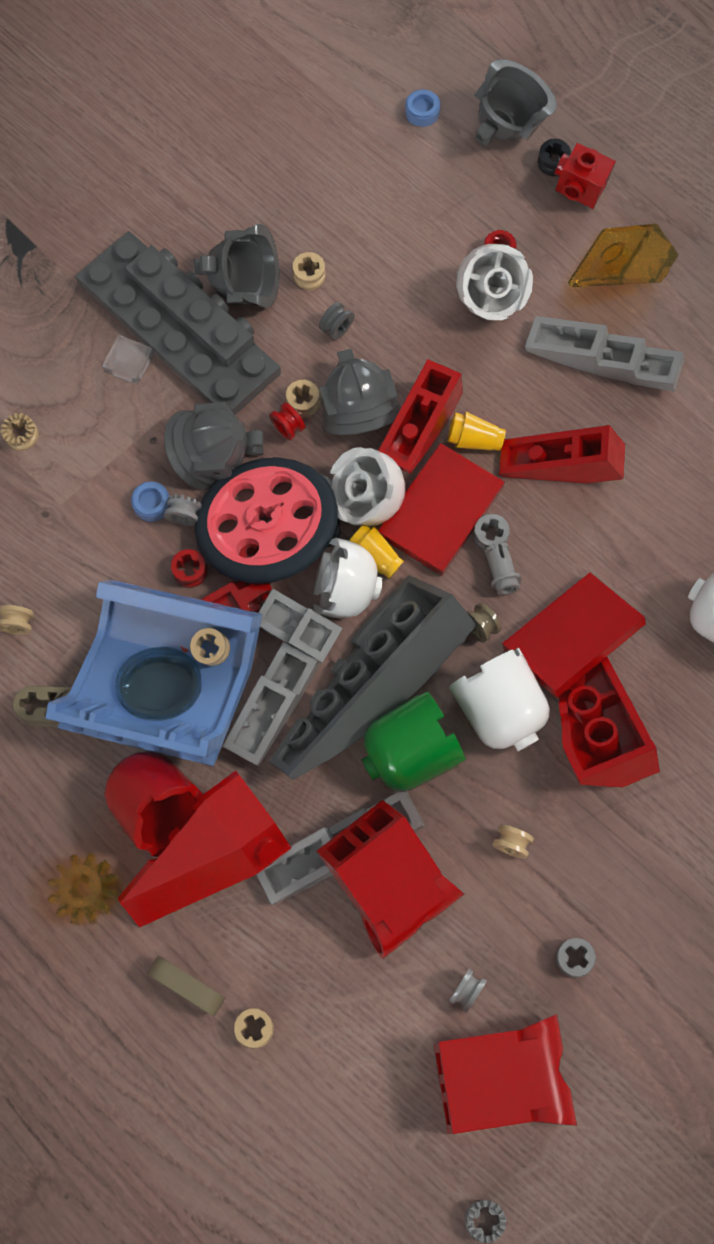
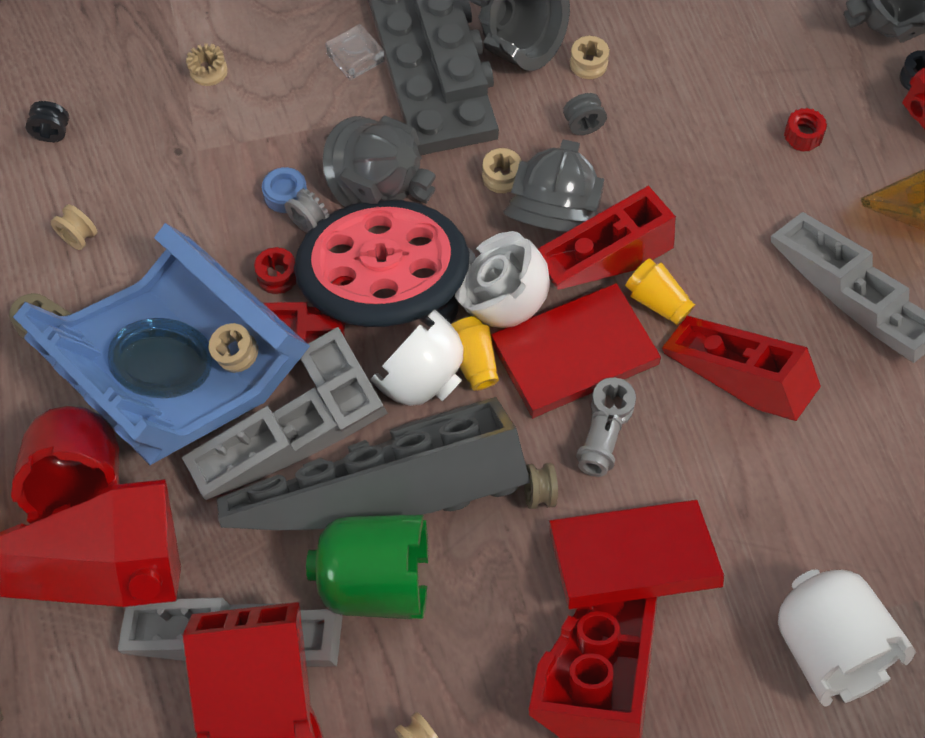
camera: 30 degrees right, 10 degrees down
red bush [269,402,306,441] -> none
white cylinder [449,648,550,751] -> none
white cylinder [456,244,533,320] -> none

